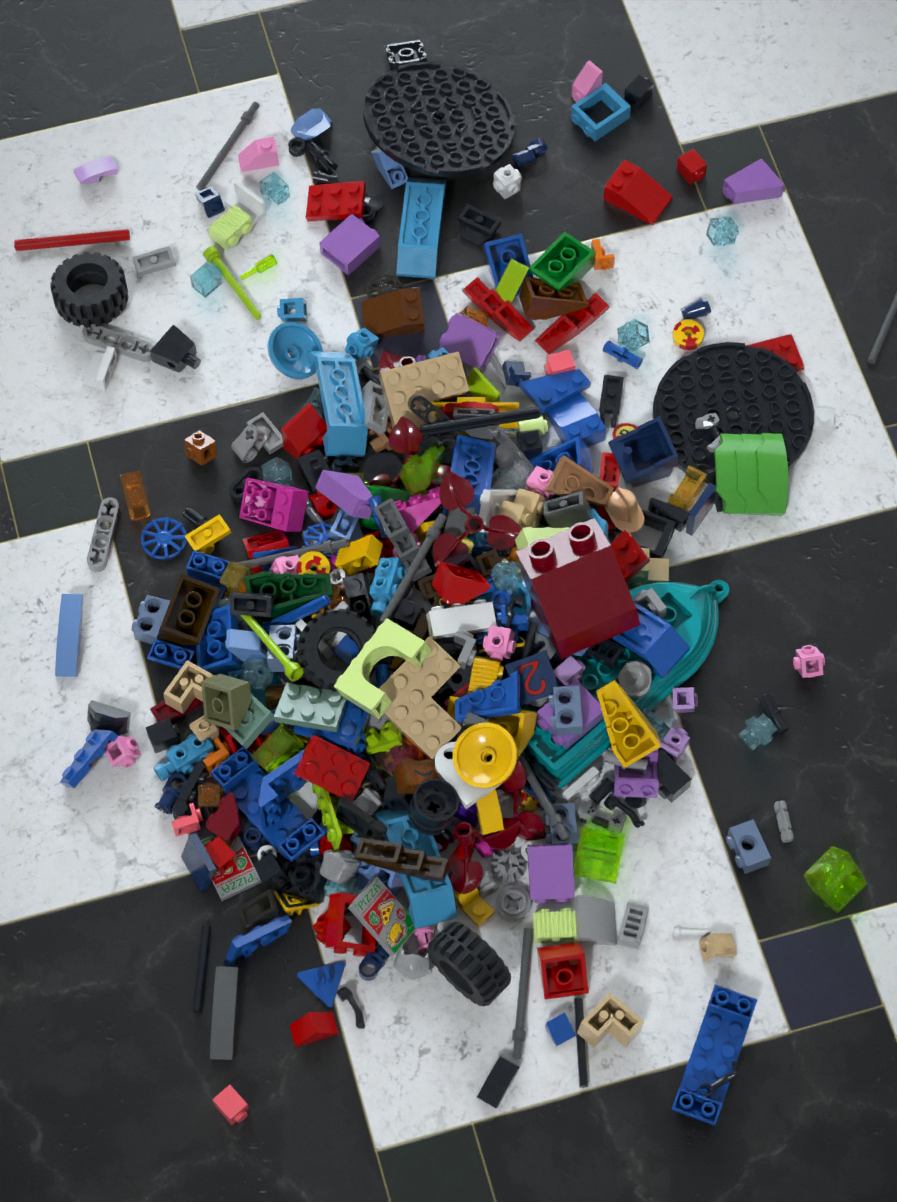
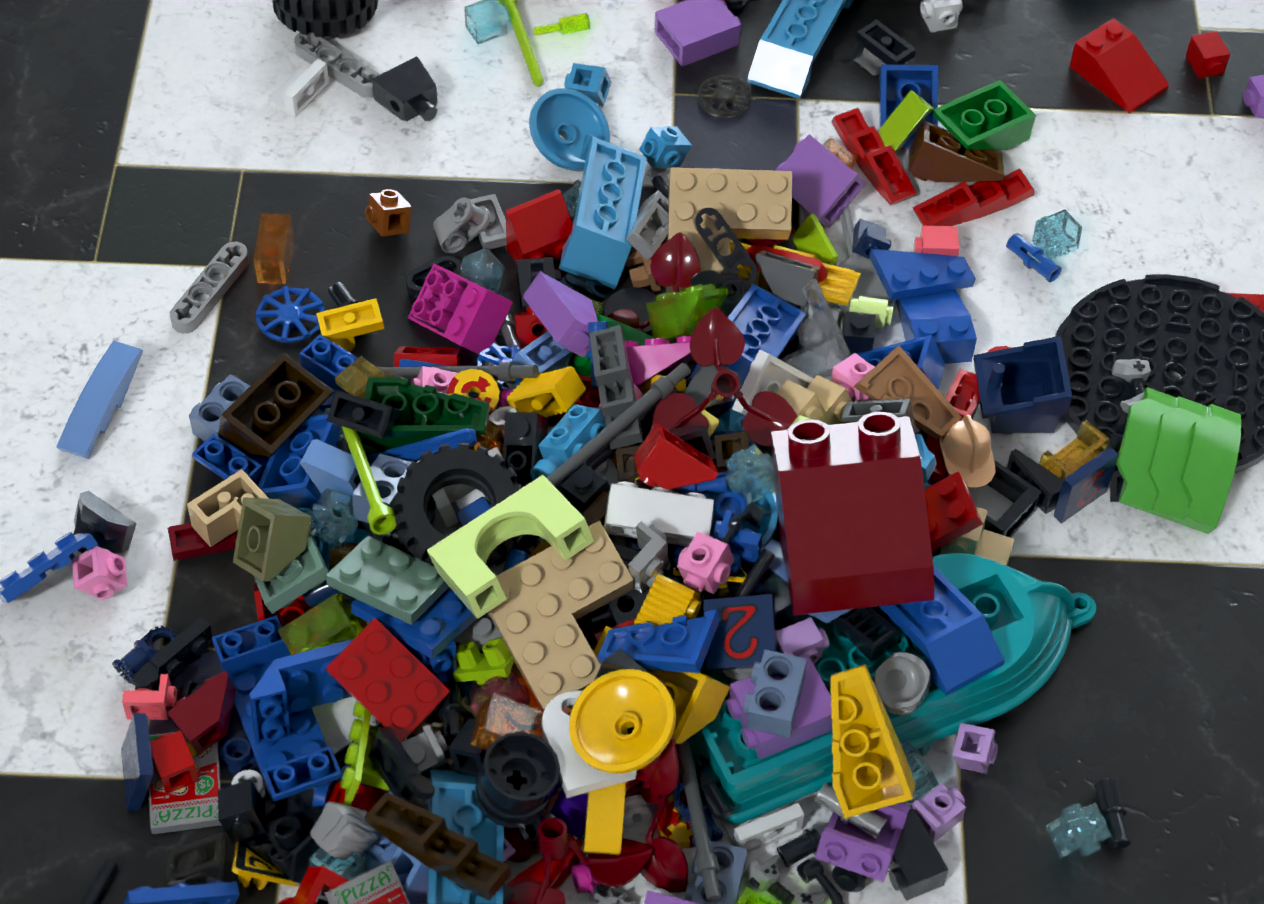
camera: 15 degrees right, 10 degrees down
black brick [145,718,181,754] -> none
dark azure brick [153,733,215,782] -> none
tan bracket [189,715,220,742] -> none
clear orange bracket [198,782,222,807] -> none
orange bracket [203,738,231,775] -> none
reddish brown slope [361,287,424,338] -> none
black axle [420,407,540,437] -> none
orange bracket [591,239,615,270] -> none
black hinge [599,375,624,428] -> none
light grey bracket [634,588,667,618] -> none
yellow piece [672,319,704,350] -> none
dark blue cone [681,298,711,320] -> none
clear light blue brick [706,217,739,246] -> none
bright pink brick [793,645,825,678] -> none

